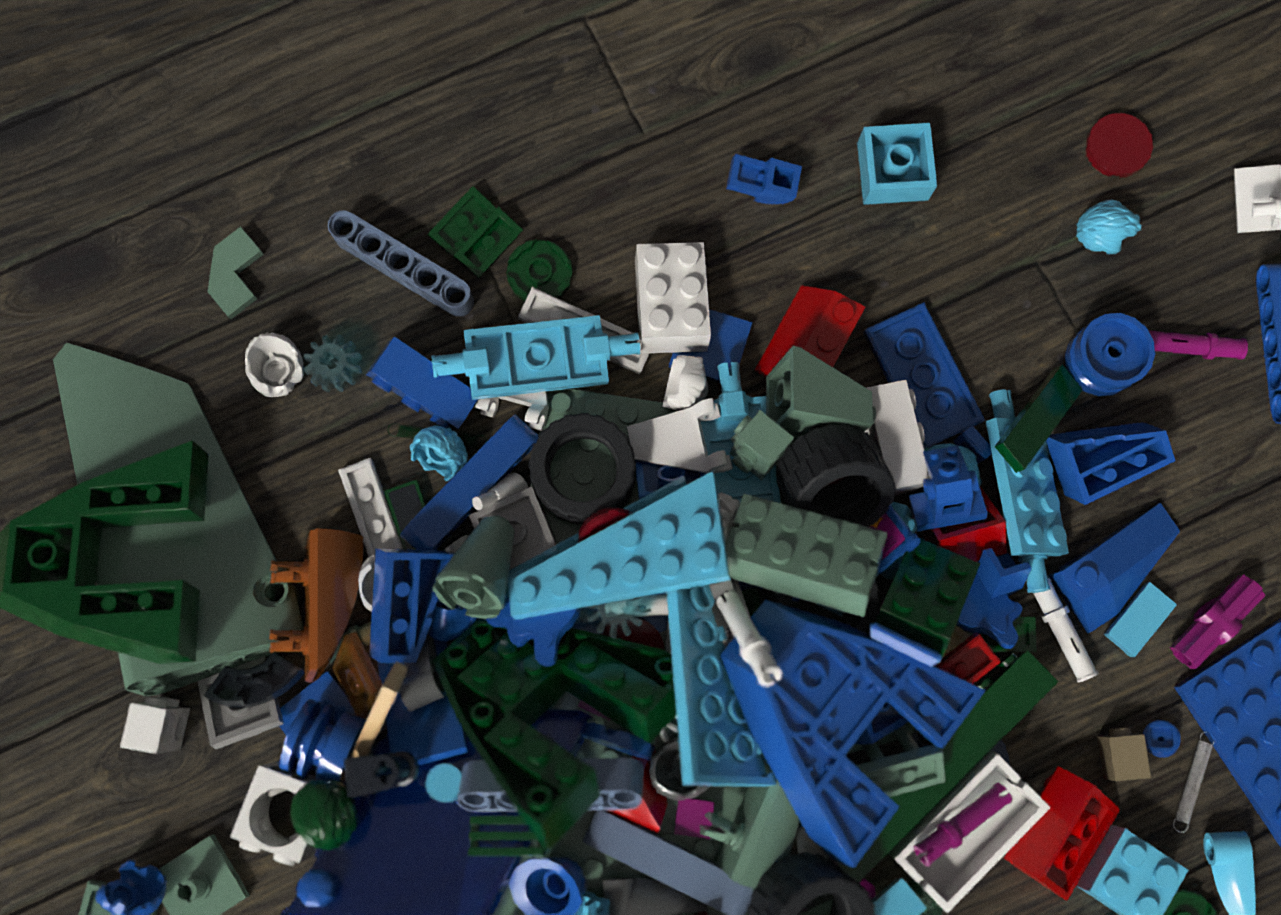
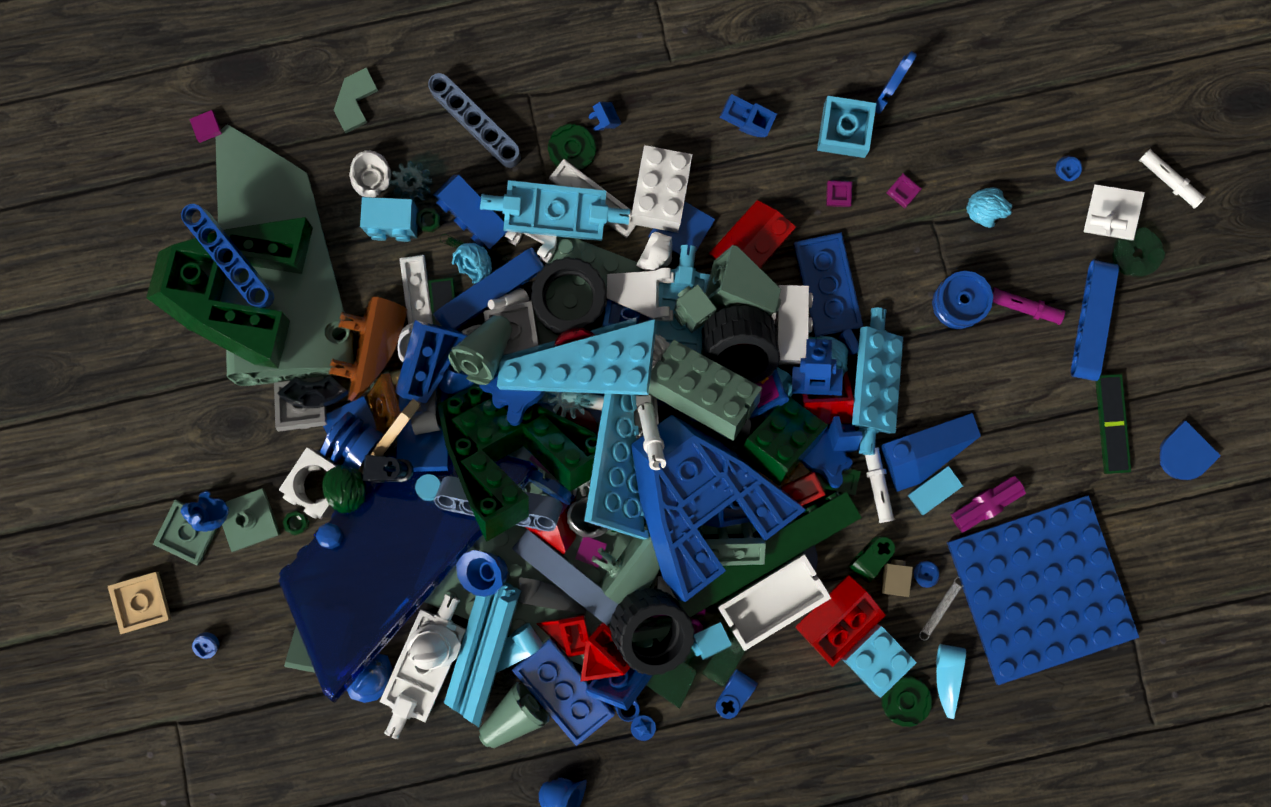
camera: 15 degrees right, 5 degrees up
white brick [120,697,190,754] -> none
dark green slope [428,186,523,278] -> none
dark green tile [468,816,546,857] -> none
tile [870,621,942,667] -> none
magenta pin [913,782,1013,867] -> none
dark green tile [994,364,1083,473] -> none
blue wedge [1046,422,1176,505] -> none
dark red tile [1085,113,1153,178] -> none
none -> blue beam [181,204,274,309]
none -> magenta tile [190,110,222,143]
none -> dark green tile [283,511,309,536]
none -> medium azure brick [360,197,419,242]
none -> dark green tile [416,208,441,233]
none -> blue tile [589,102,622,131]
none -> magenta tile [826,181,852,207]
none -> dark green piece [849,536,895,583]
none -> blue tile [875,51,917,114]
none -> magenta tile [887,173,922,208]
none -> blue tile [1055,156,1082,181]

